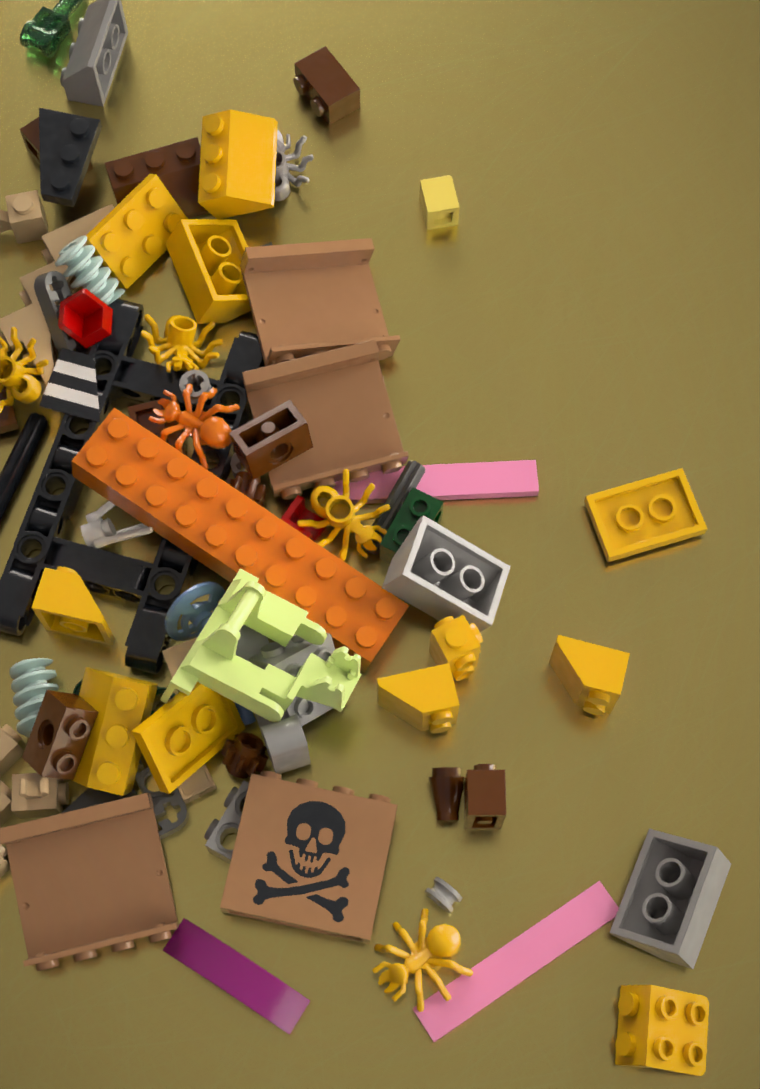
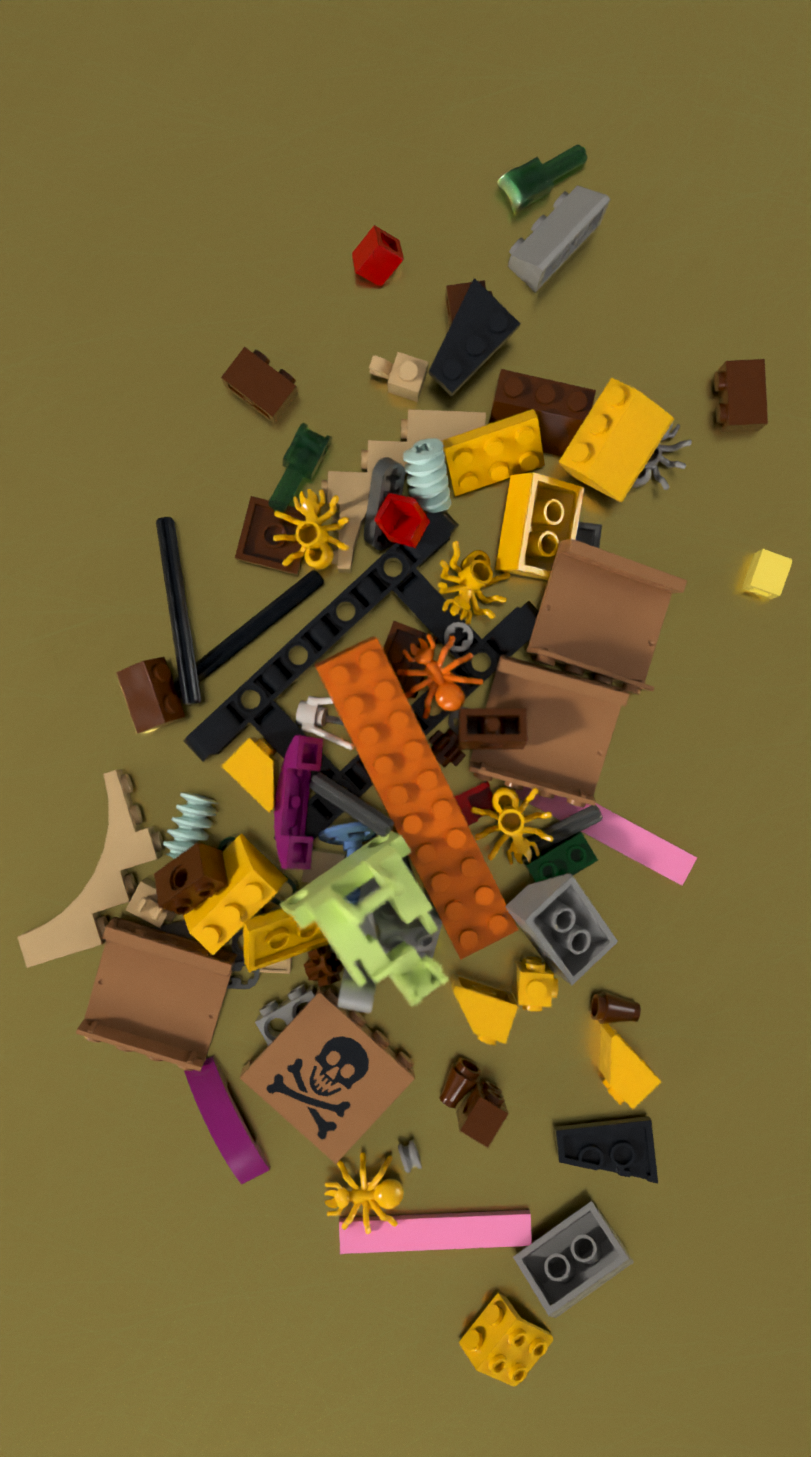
camera: 30 degrees right, 20 degrees up
sticker [39,348,100,423] -> none
yellow plate [584,468,707,562] -> none
none -> magenta slope [274,735,323,870]
none -> dark grey axle [309,772,394,837]
none -> black wing [554,1116,658,1184]
none -> reddish brown cone [590,992,641,1024]

